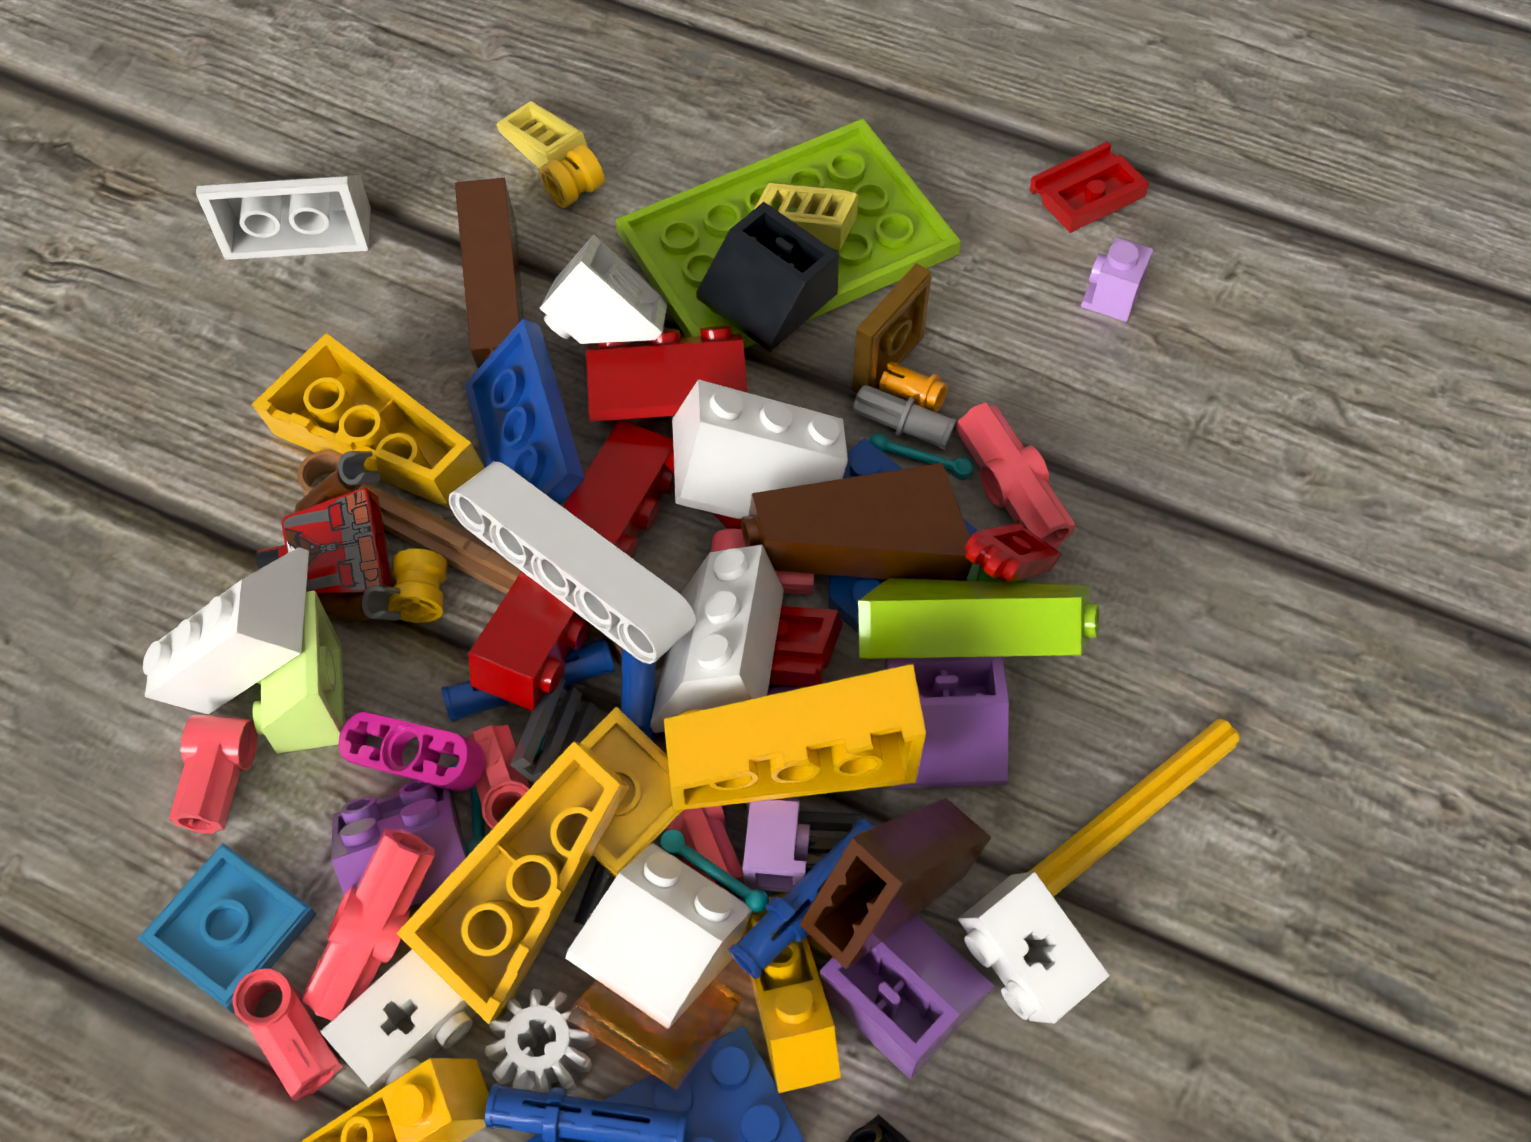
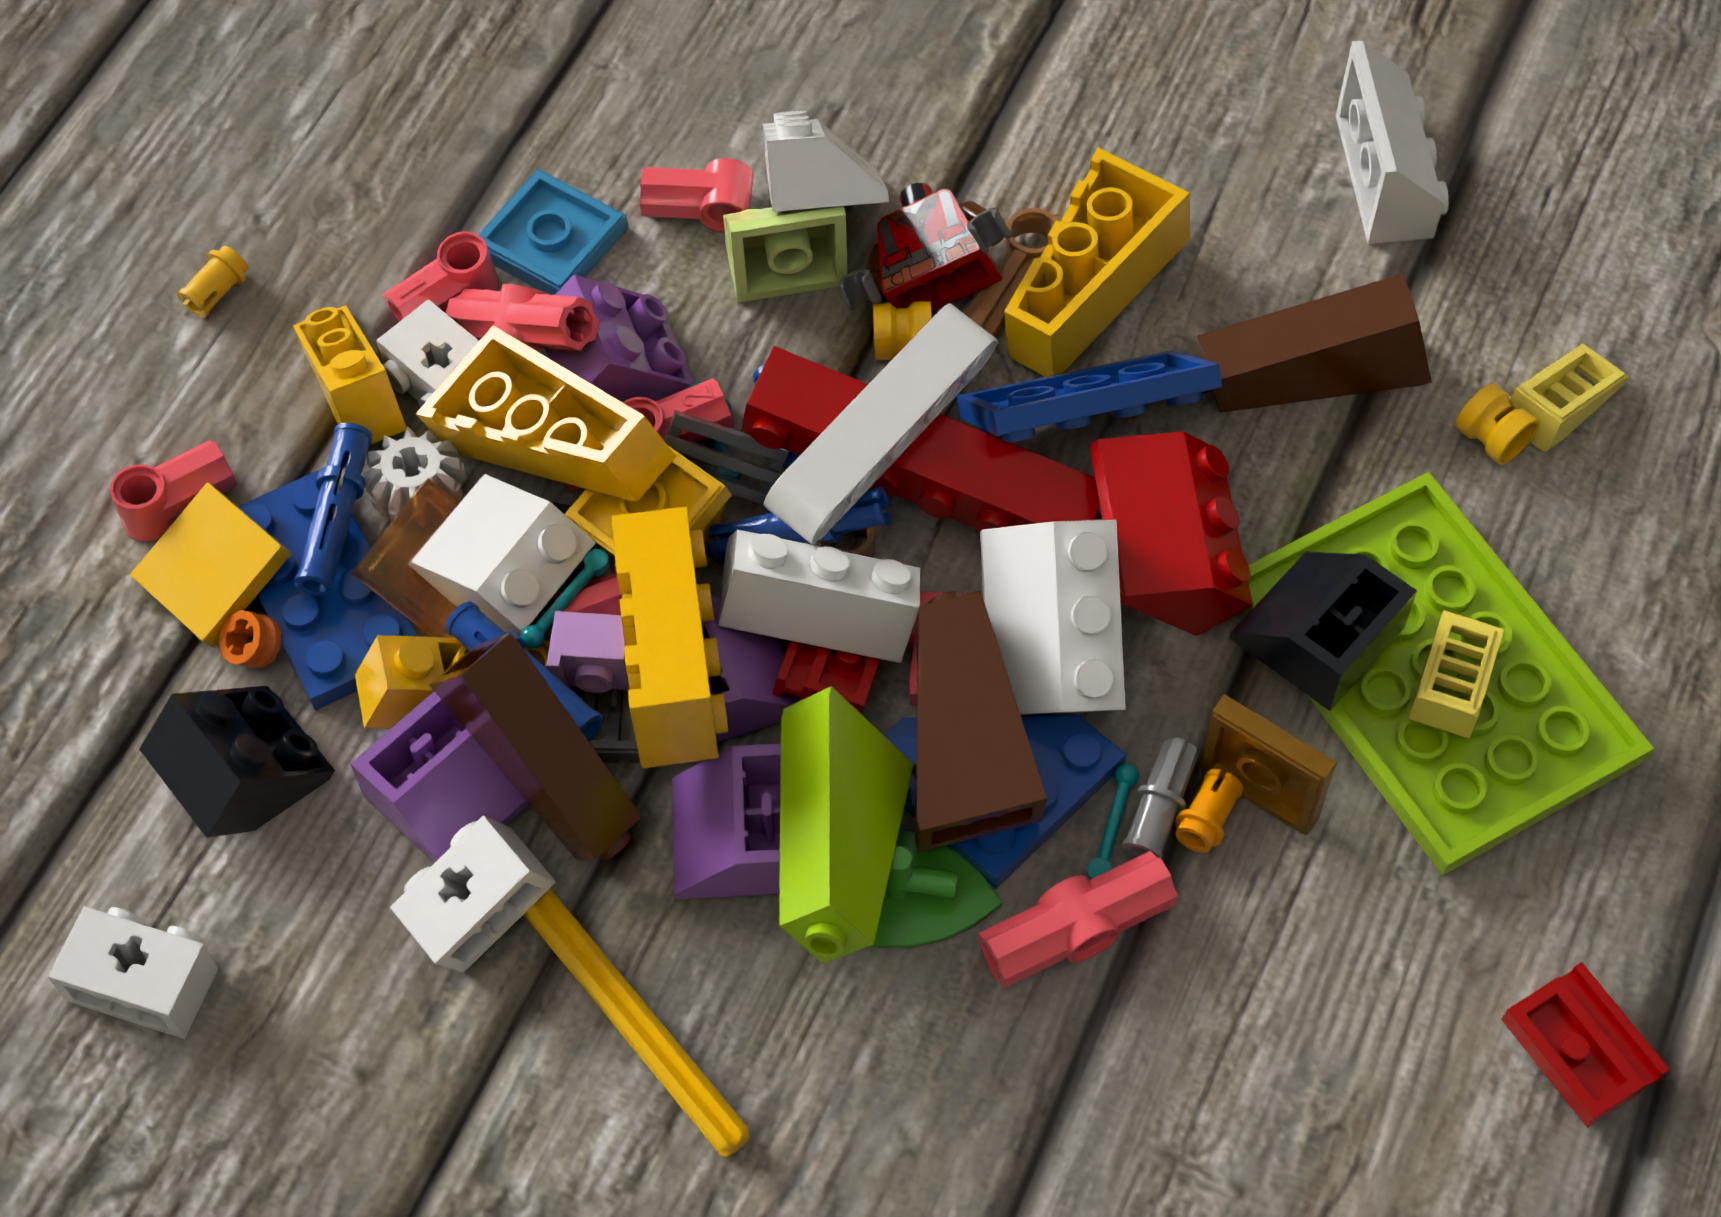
camera: 90 degrees right, 0 degrees up
dark pink beam [338,712,485,792] -> none
white slope [540,234,667,344] -> none
red hinge [965,523,1062,583] -> none
lavender brick [1081,237,1154,322] -> none

